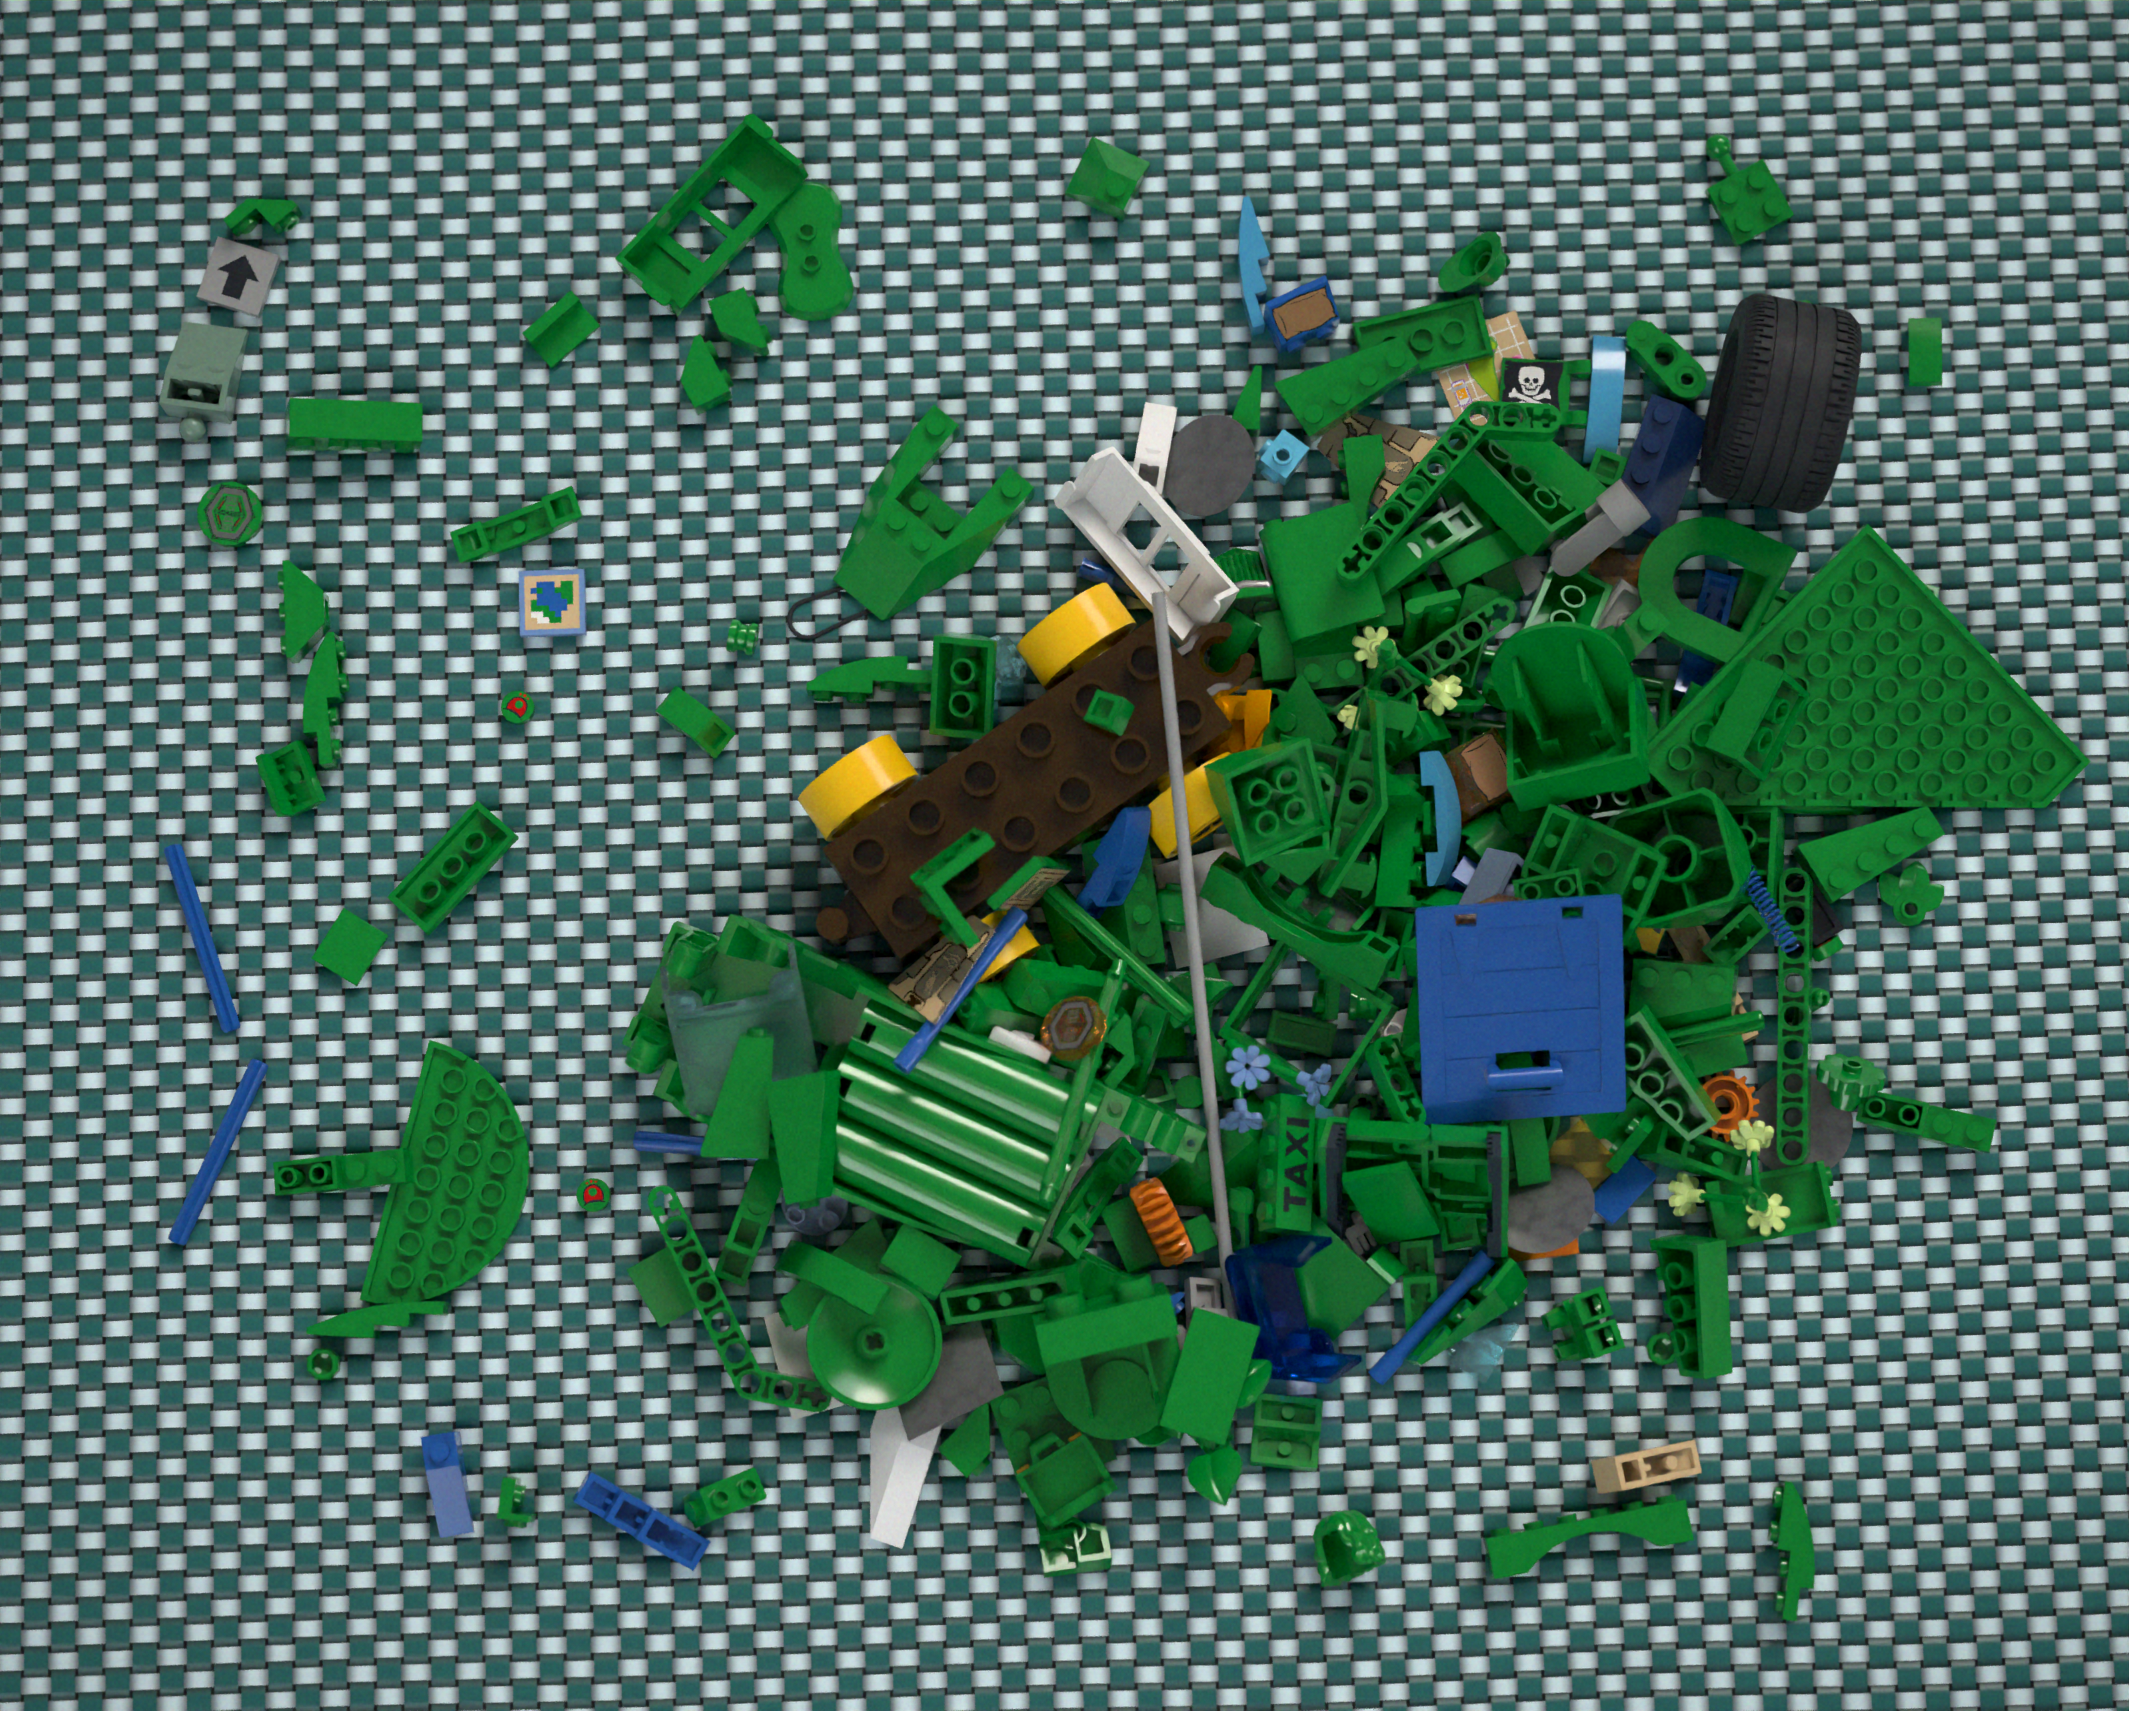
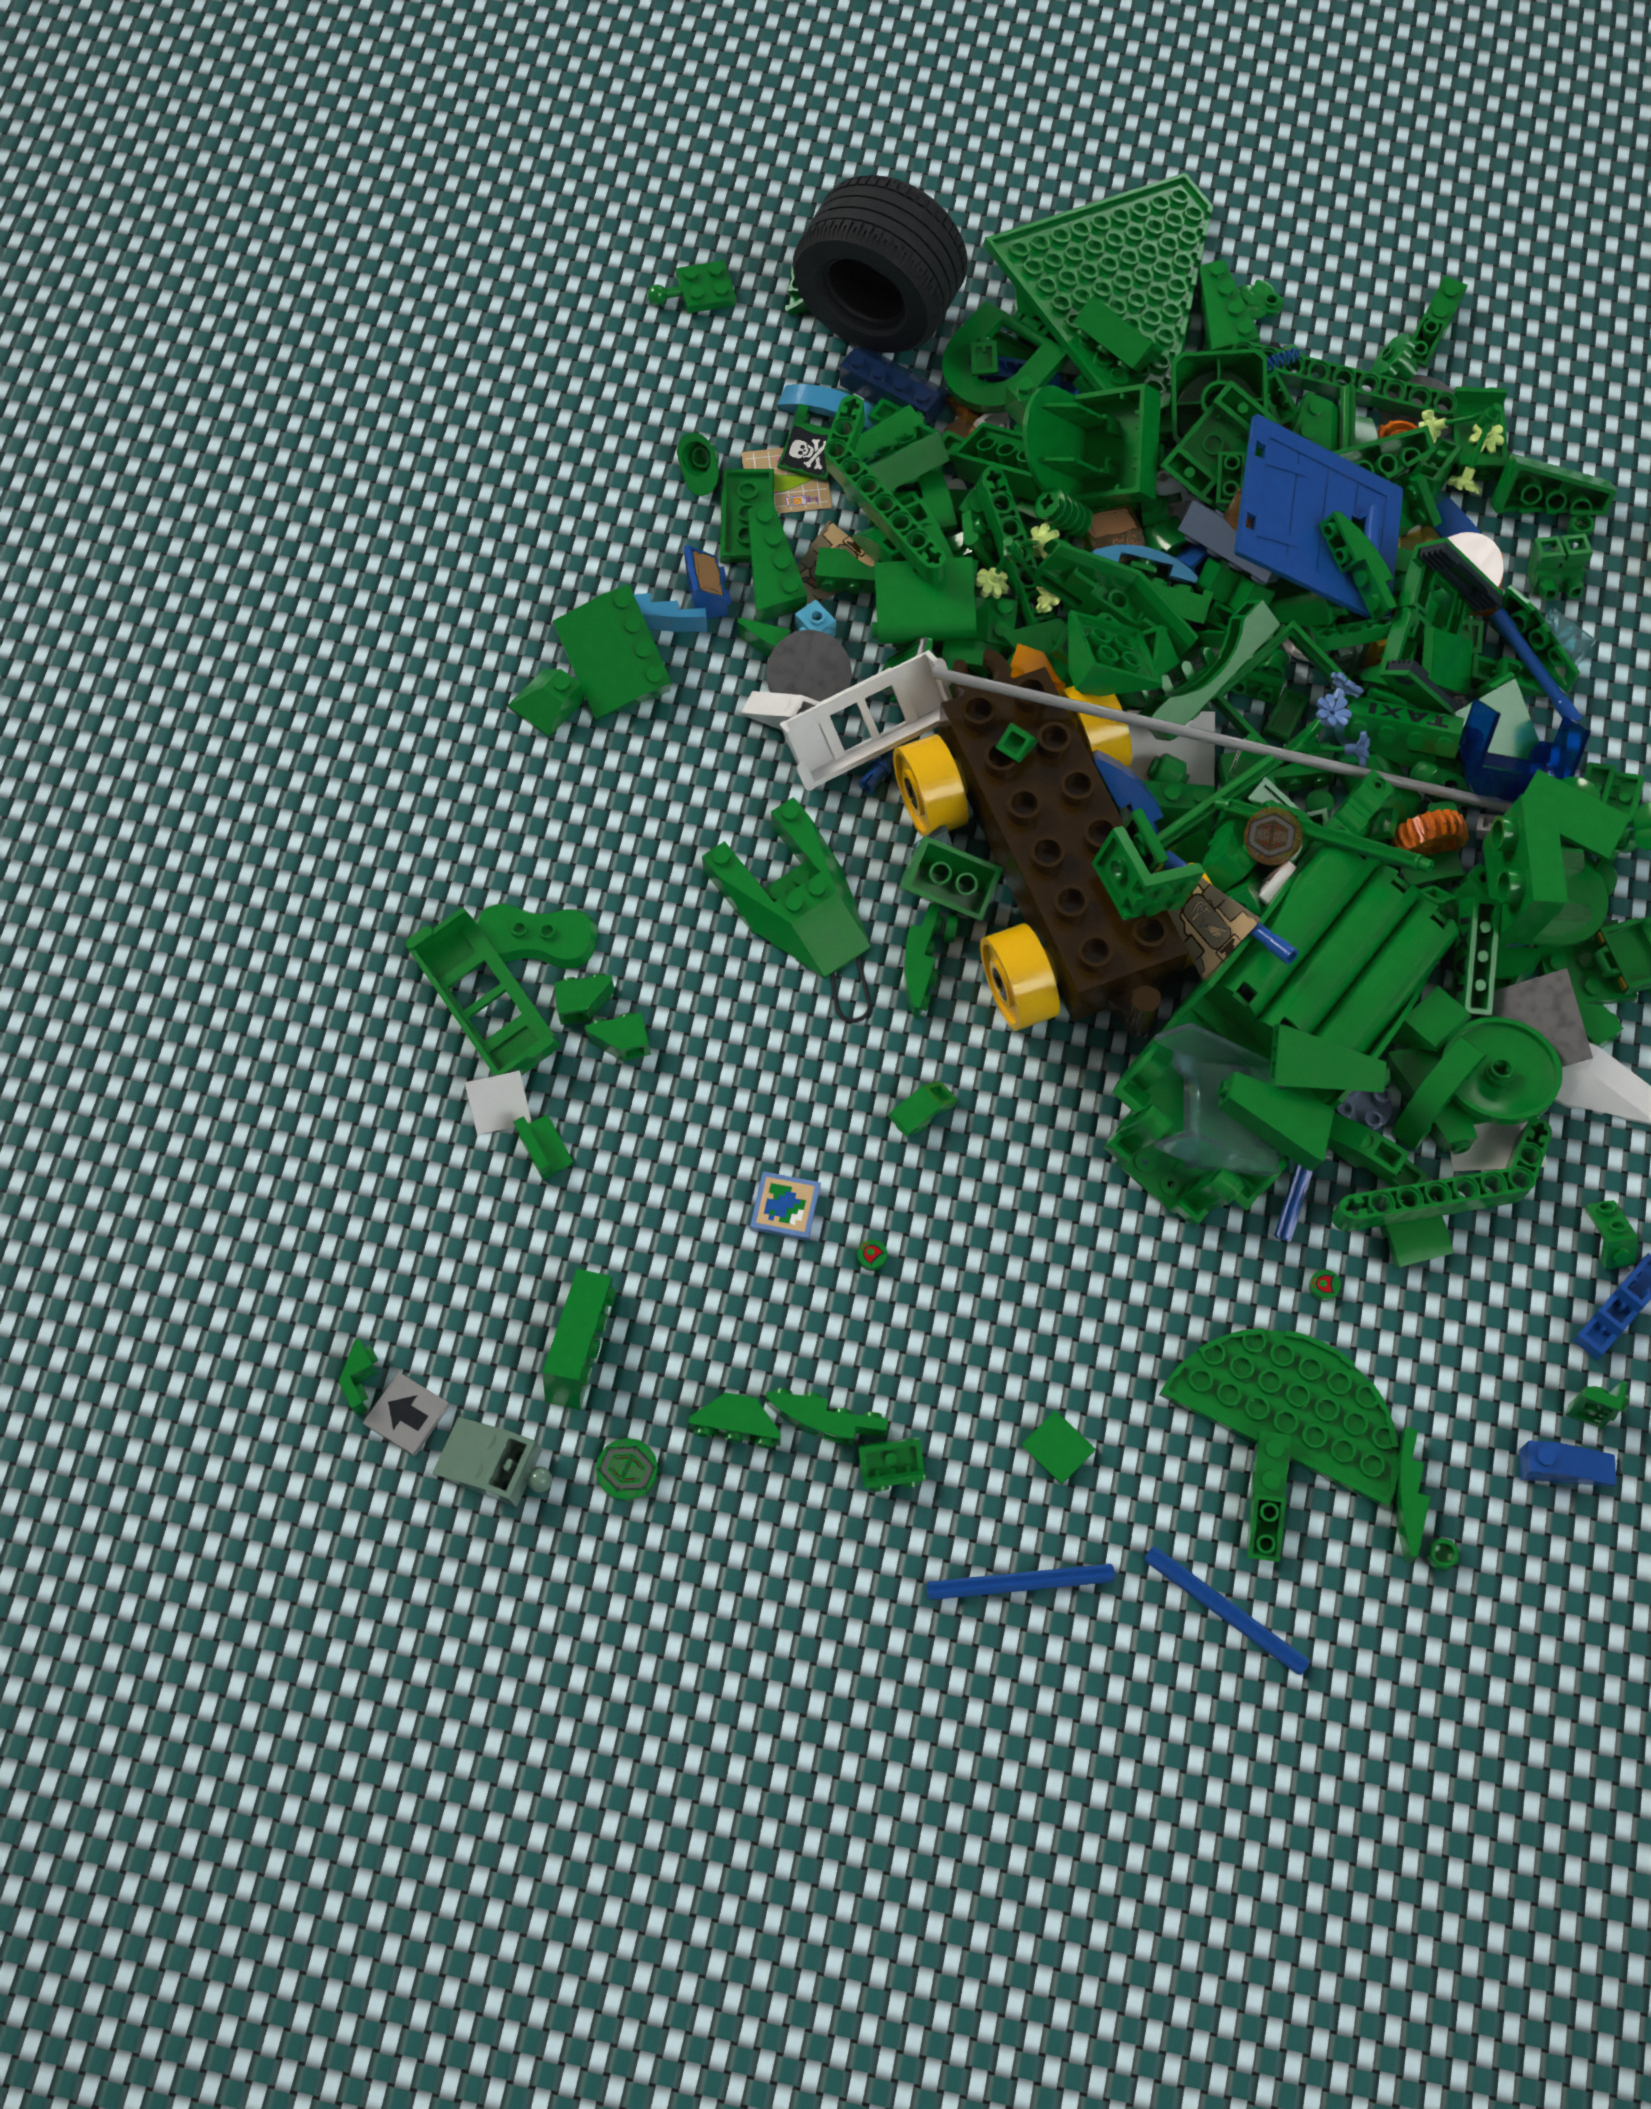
camera: 75 degrees left, 15 degrees down
green slope [387,800,520,935] -> none
green slope [450,486,583,563] -> none
green wheel [726,619,759,656] -> none
light grey piece [1550,478,1651,576] -> none
green piece [1625,320,1707,404] -> none
none -> white sticker [465,1071,532,1135]
none -> green slope [553,584,672,721]
none -> green tile [942,914,959,943]
none -> green bracket [971,337,999,376]
none -> green piece [1034,488,1093,538]
none -> green slope [1318,511,1397,620]
none -> green slope [1357,807,1399,841]

